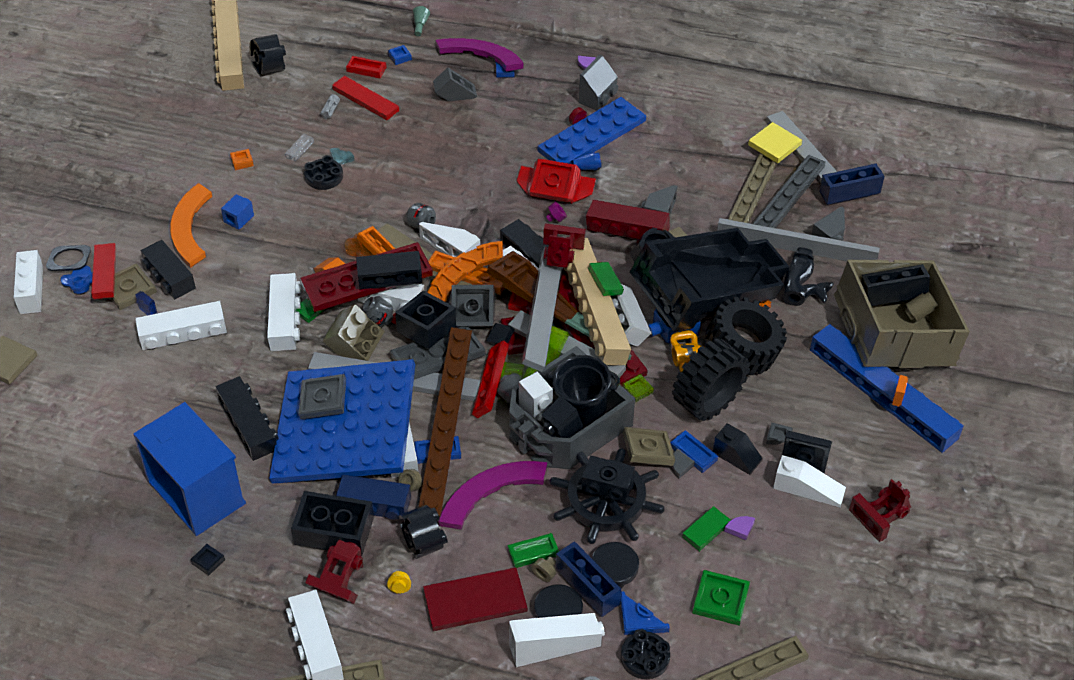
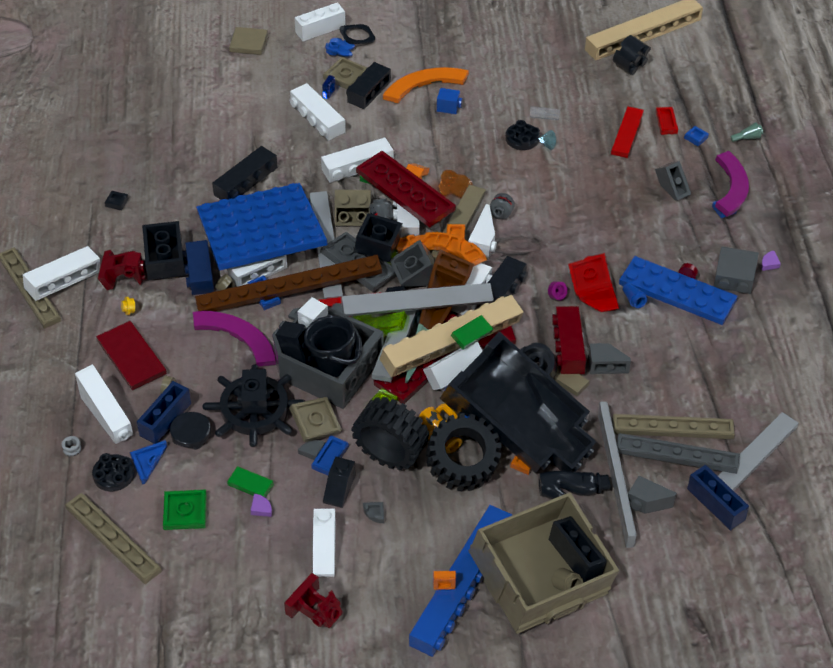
camera: 70 degrees right, 0 degrees up
red tile [92,243,116,299] -> none
blue piece [133,402,246,536] -> none
orange tile [230,149,254,170] -> none
dark grey tile [299,374,346,419] -> none
light grey piece [320,94,340,120] -> none
black brick [356,251,422,290] -> none
orange tile [357,226,396,255] -> none
black brick [399,505,448,559] -> none
green tile [508,533,559,568] -> none
black tile [534,584,583,618] -> none
dark red tile [543,223,586,268] -> none
light yellow tile [748,122,802,163] -> none
black tile [781,430,832,473] -> none

